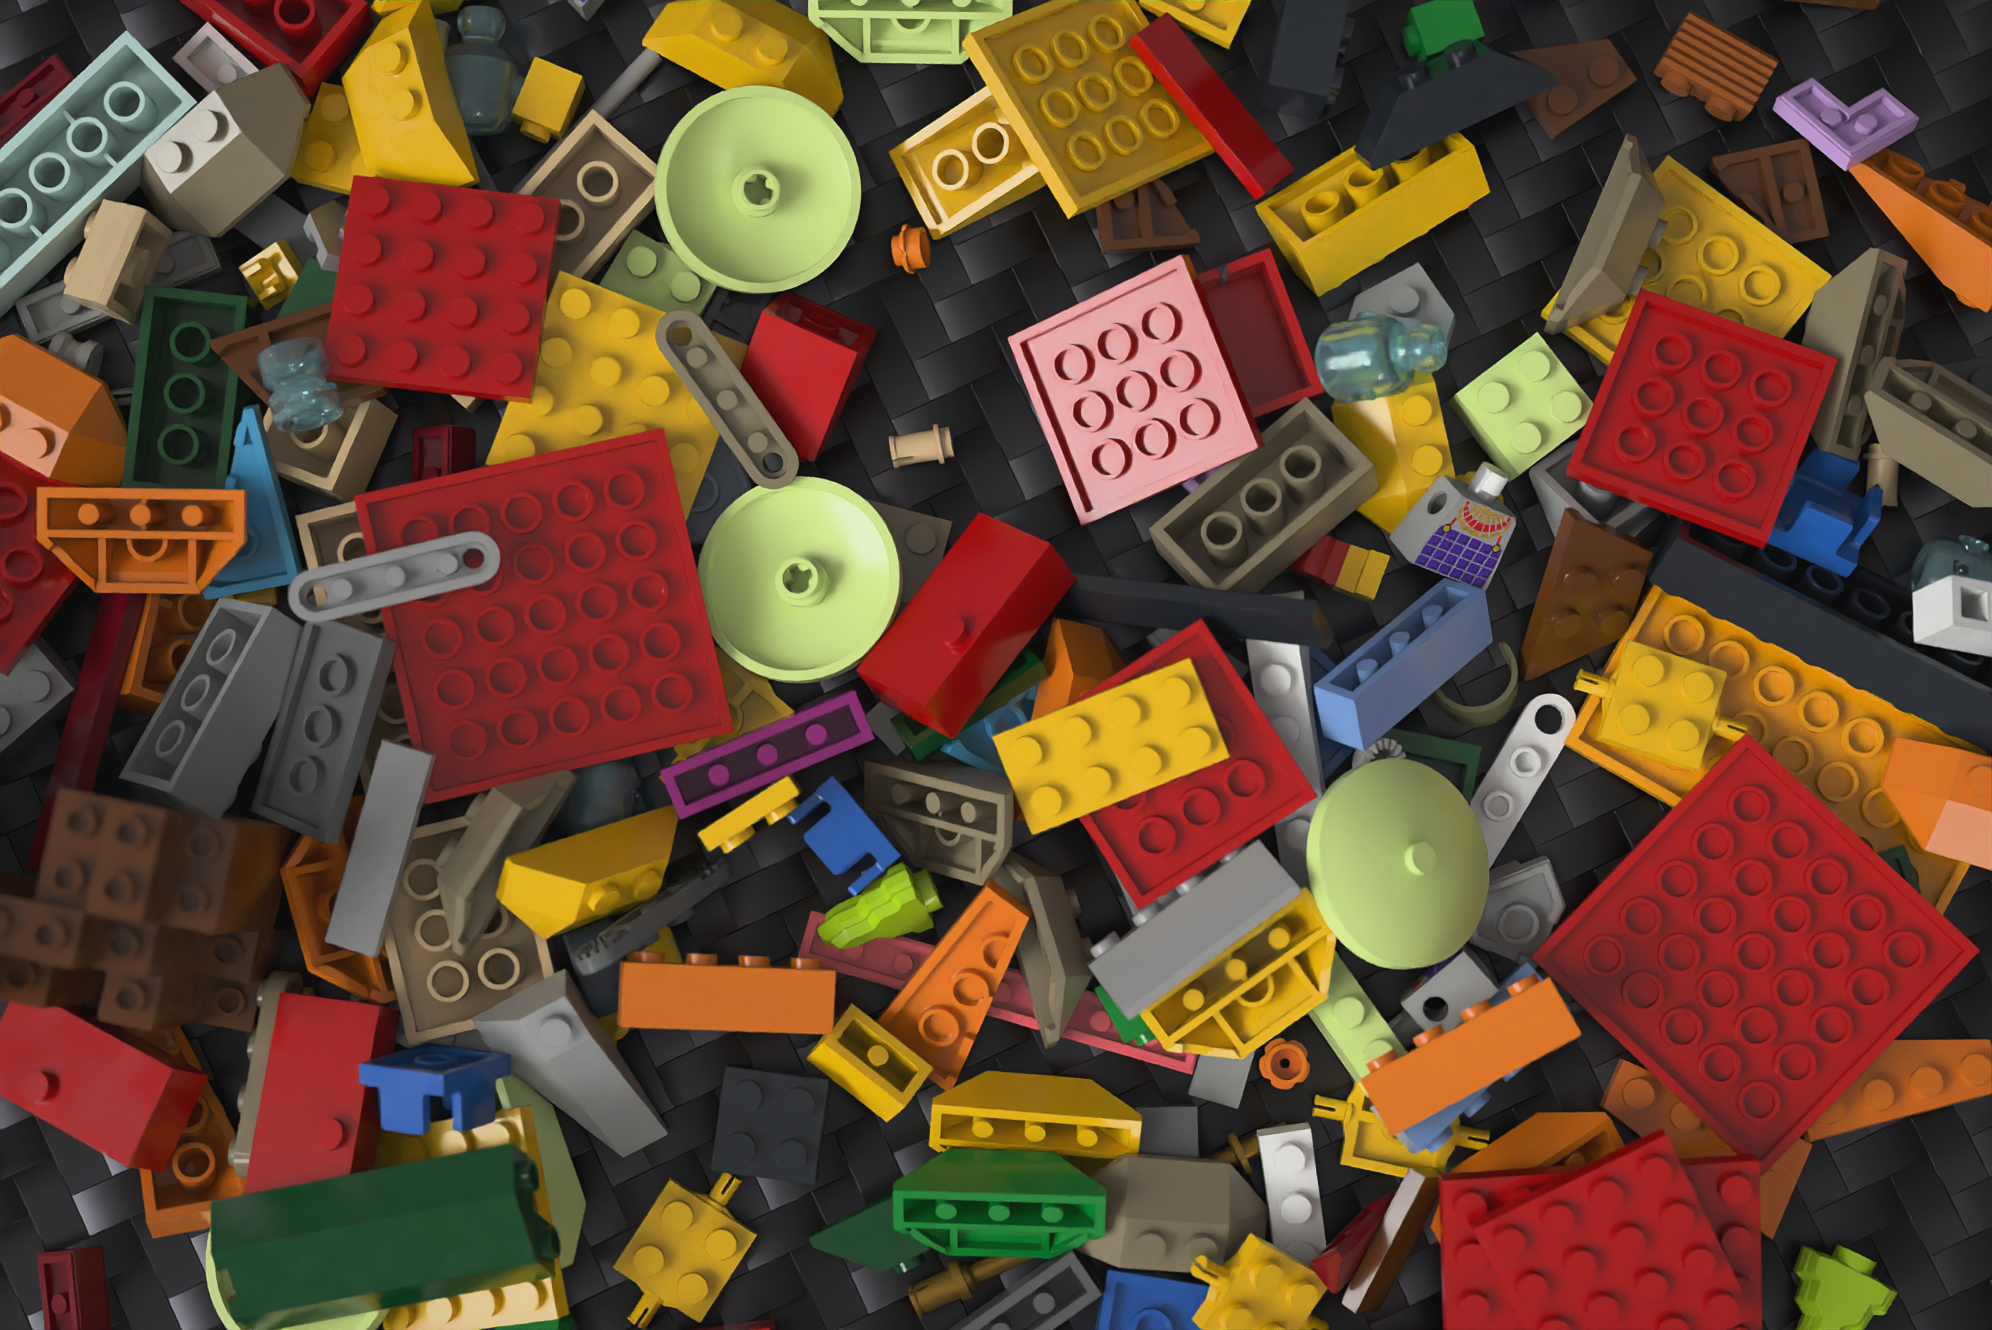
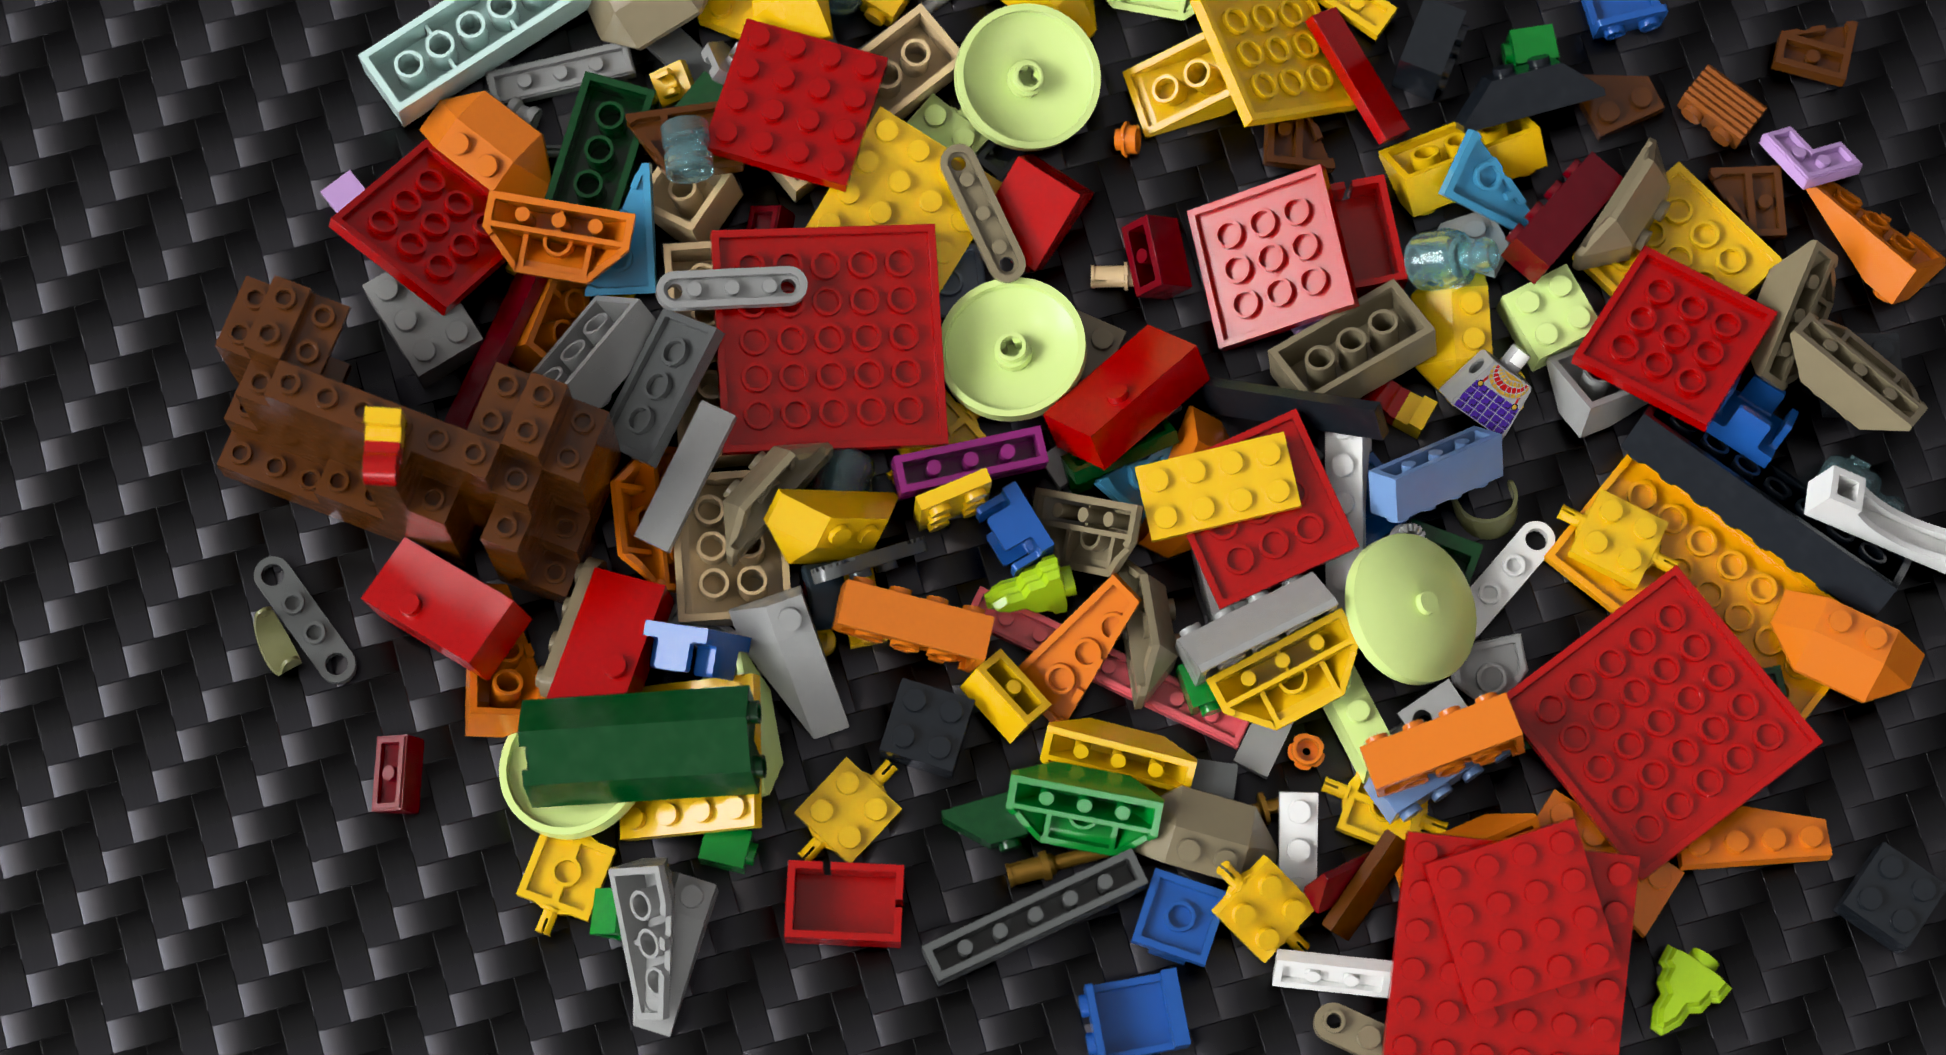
camera: 10 degrees right, 10 degrees down
tan slope [63,199,174,325] -> none
reddish brown wing [1517,507,1653,681] -> none
tan pin [1863,444,1899,507] -> none
none -> dark red brick [1121,215,1193,300]
none -> dark azure wing [1438,129,1530,230]
none -> dark red brick [1500,151,1623,284]

